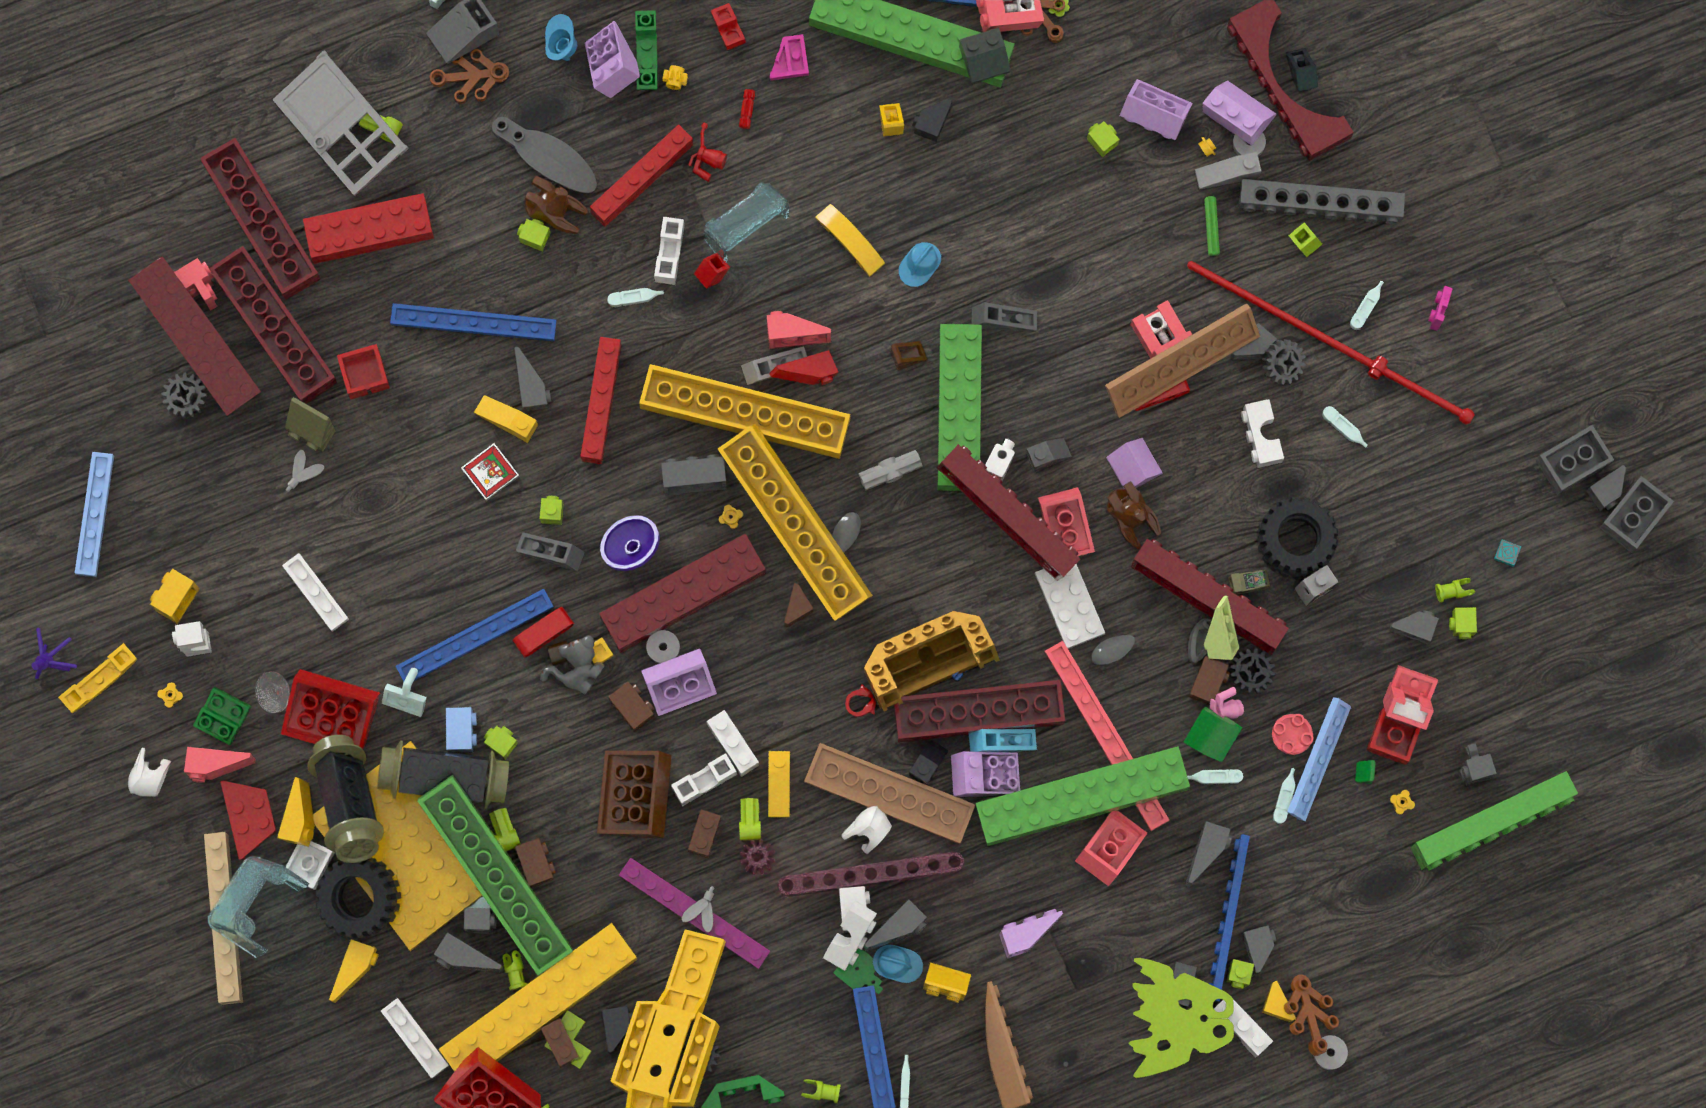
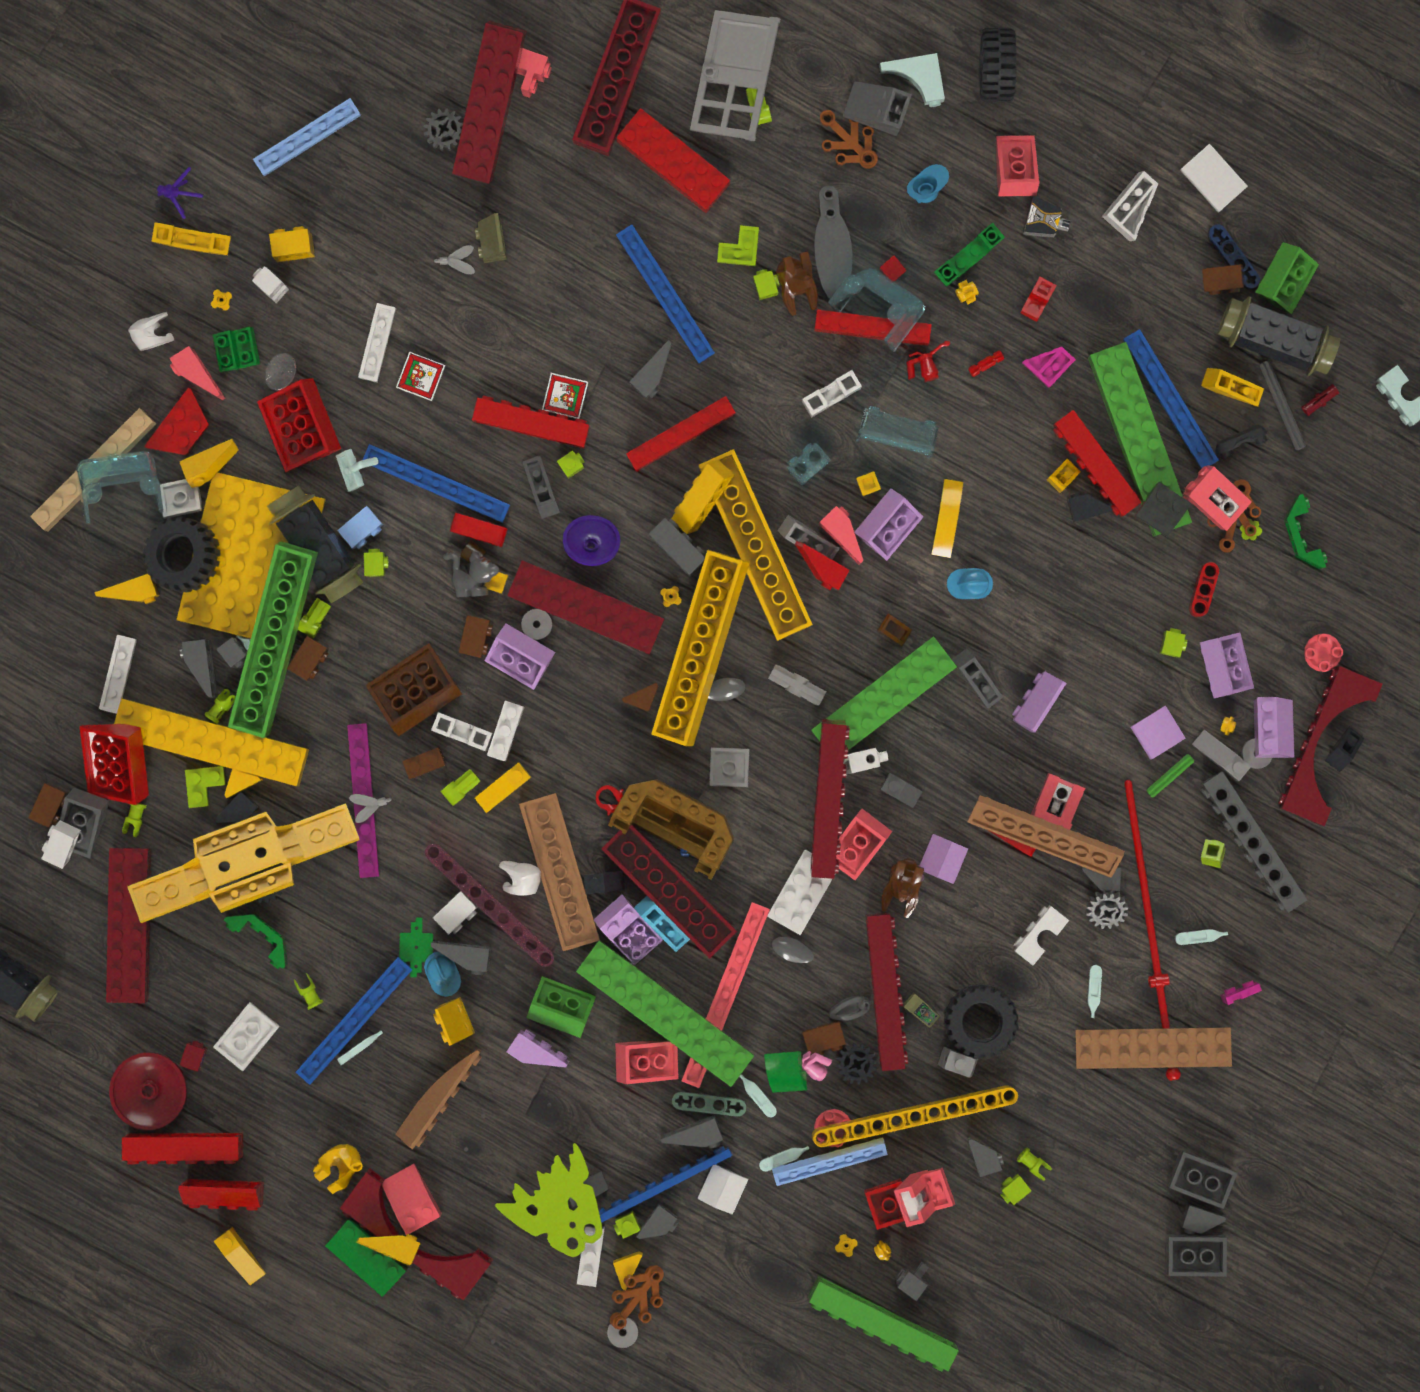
camera: 55 degrees right, 10 degrees up
dark red brick [209,246,337,404] -> none
brick [307,735,384,863] -> none
red piece [337,344,390,400] -> none
yellow slope [474,395,538,443] -> none
reddish brown brick [541,1019,580,1068] -> none
lavender slope [585,21,640,98] -> none
light aqua piece [608,288,664,307] -> none
red brick [694,253,730,289] -> none
clear pink gear [740,839,775,875] -> none
white arch [823,901,877,970] -> none
yellowish green slope [1204,596,1239,660] -> none
green slope [1355,760,1375,784] -> none
tile [1494,539,1521,567] -> none
none -> yellow slope [224,769,262,798]
none -> tile [396,352,446,401]
none -> red brick [472,396,590,449]
none -> bright green slope [527,976,596,1038]
none -> yellow brick [671,460,734,534]
none -> sand green beam [672,1092,746,1116]
none -> white slope [698,1164,748,1214]
none -> light grey tile [710,747,749,787]
none -> lime plate [717,225,759,266]
none -> clear light blue brick [787,443,831,486]
none -> yellow beam [812,1085,1018,1147]
none -> clear light blue windscreen [828,268,925,352]
none -> lavender slope [854,489,923,561]
none -> yellow plate [856,472,881,496]
none -> yellow plate [874,1240,891,1260]
none -> red slope [879,255,906,283]
none -> lavender slope [1012,672,1066,732]
none -> red brick [1053,410,1142,517]
none -> medium nougat plate [1076,1027,1232,1069]
none -> lavender slope [1131,706,1185,760]
none -> red beam [1189,562,1219,617]
none -> coral dish [1304,633,1343,672]

